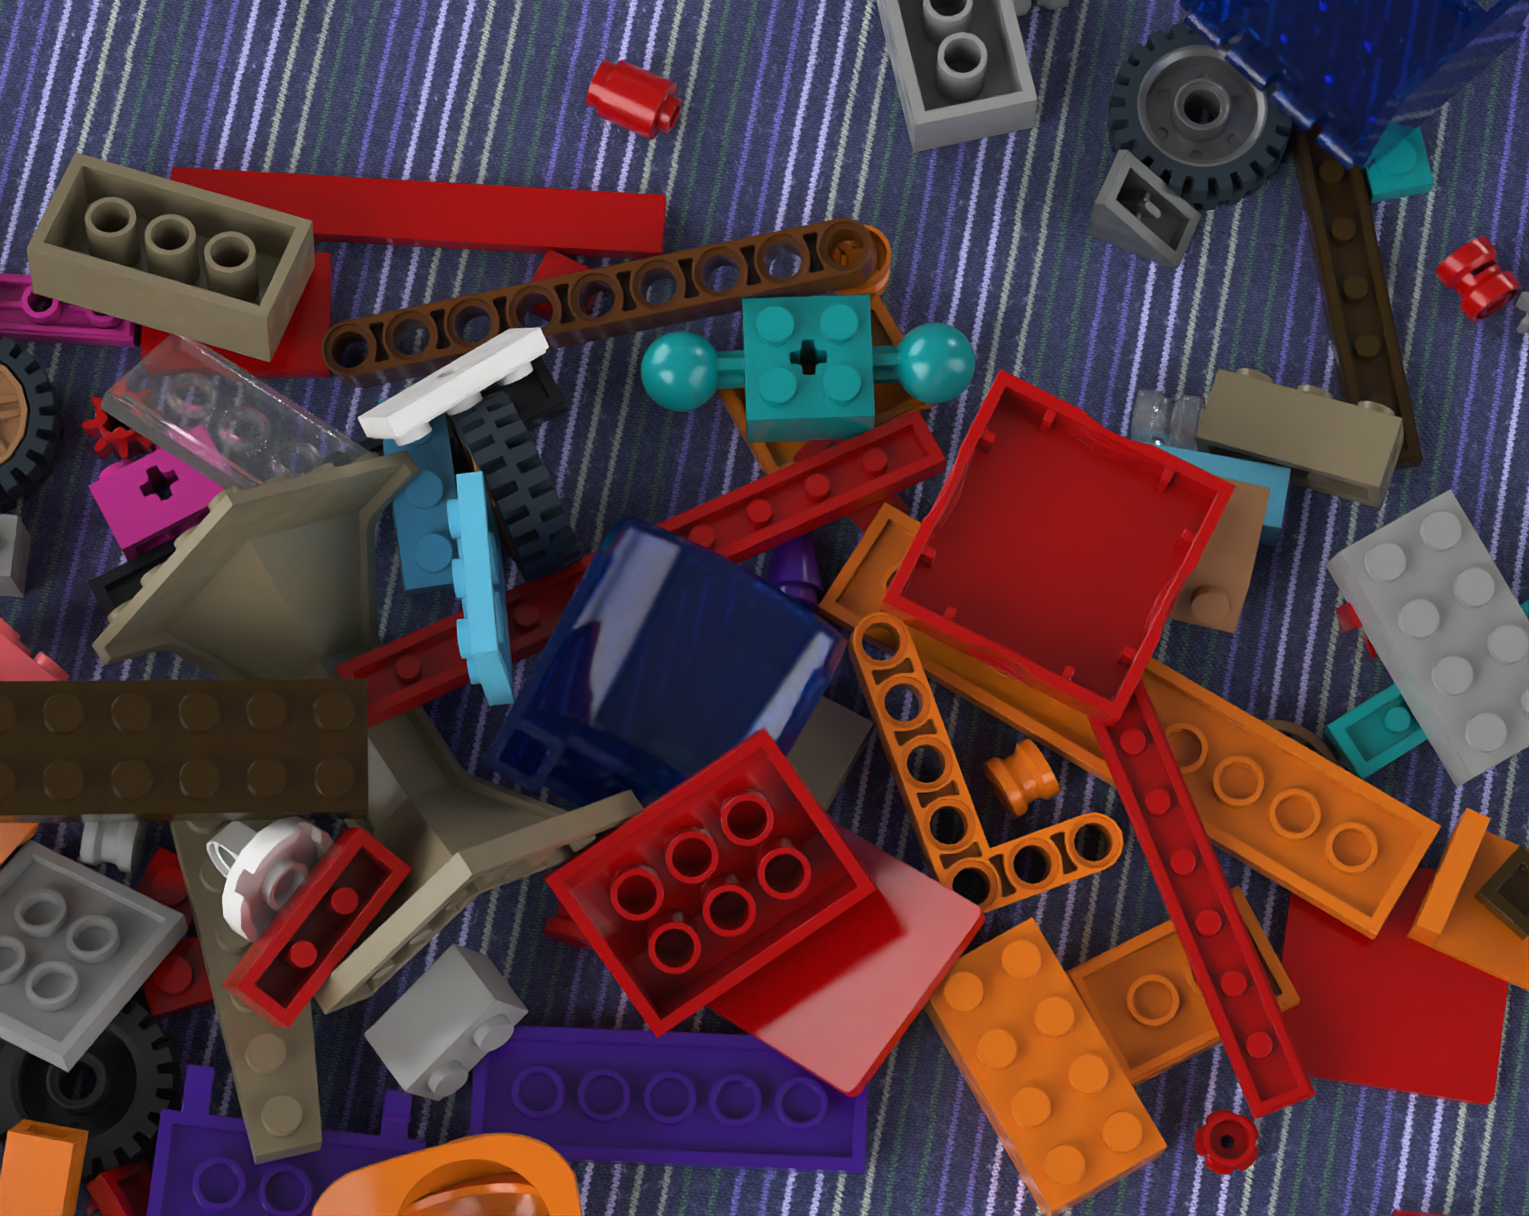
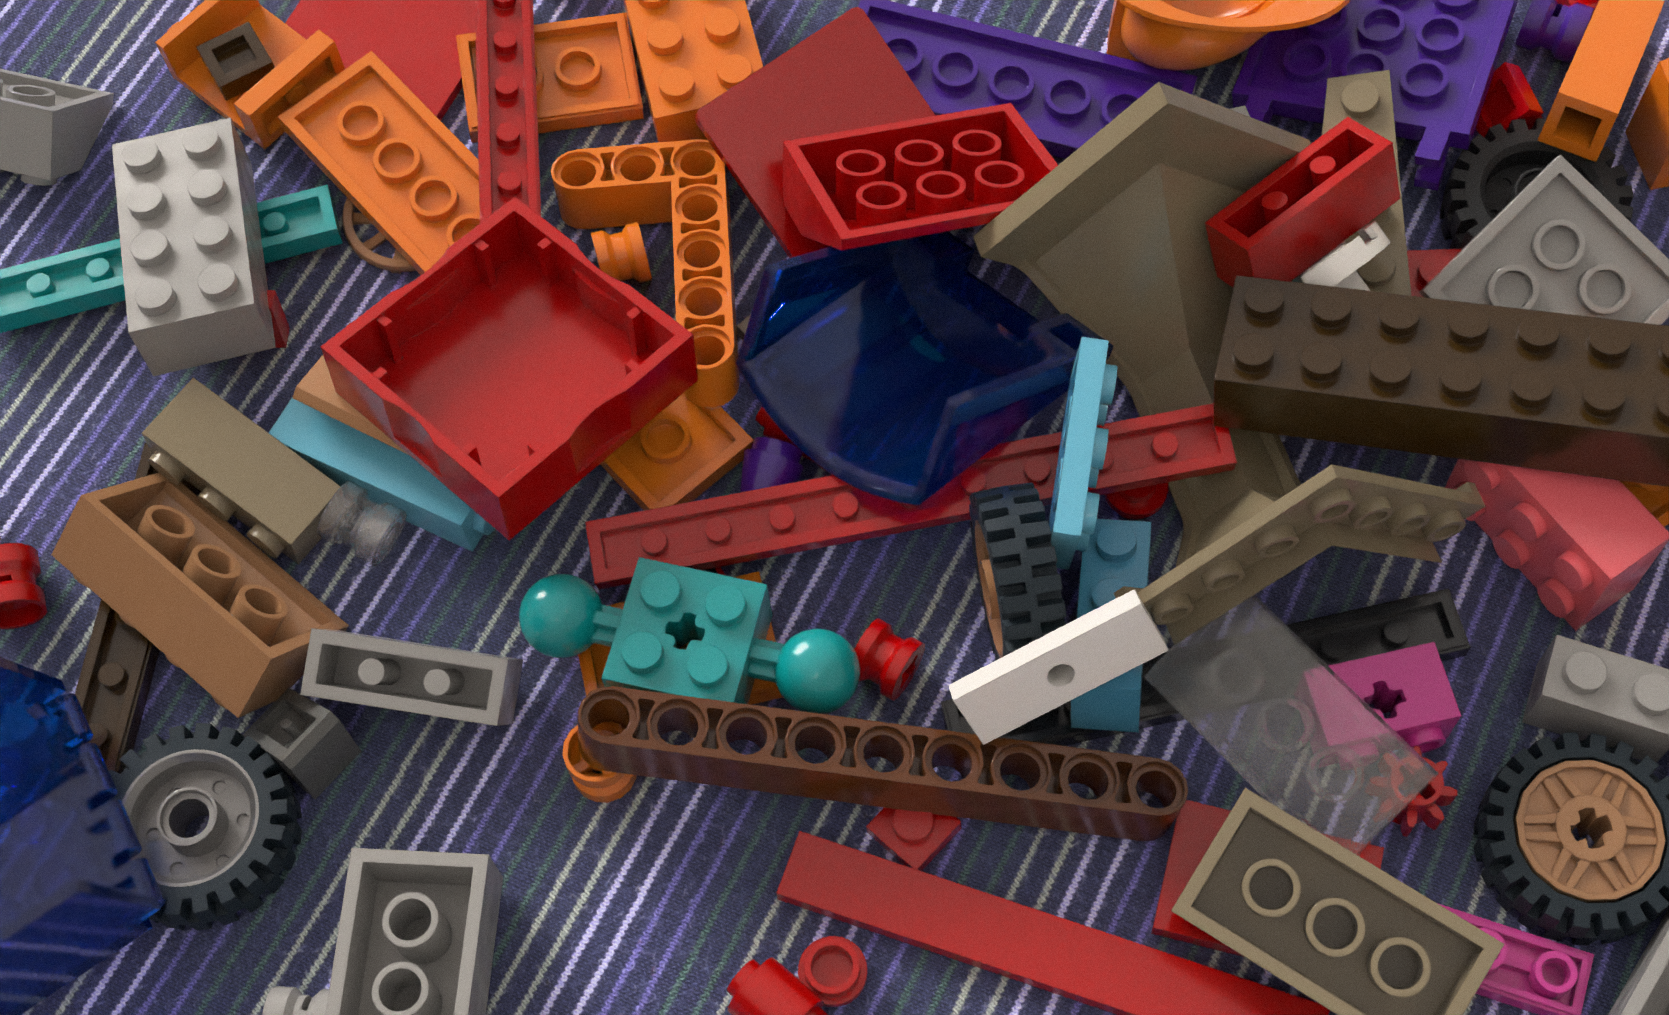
camera: 160 degrees left, 10 degrees down
none -> medium nougat slope [51,473,349,718]
none -> light grey brick [300,628,523,726]
none -> red plate [798,936,868,1007]
none -> red wheel [854,618,925,701]

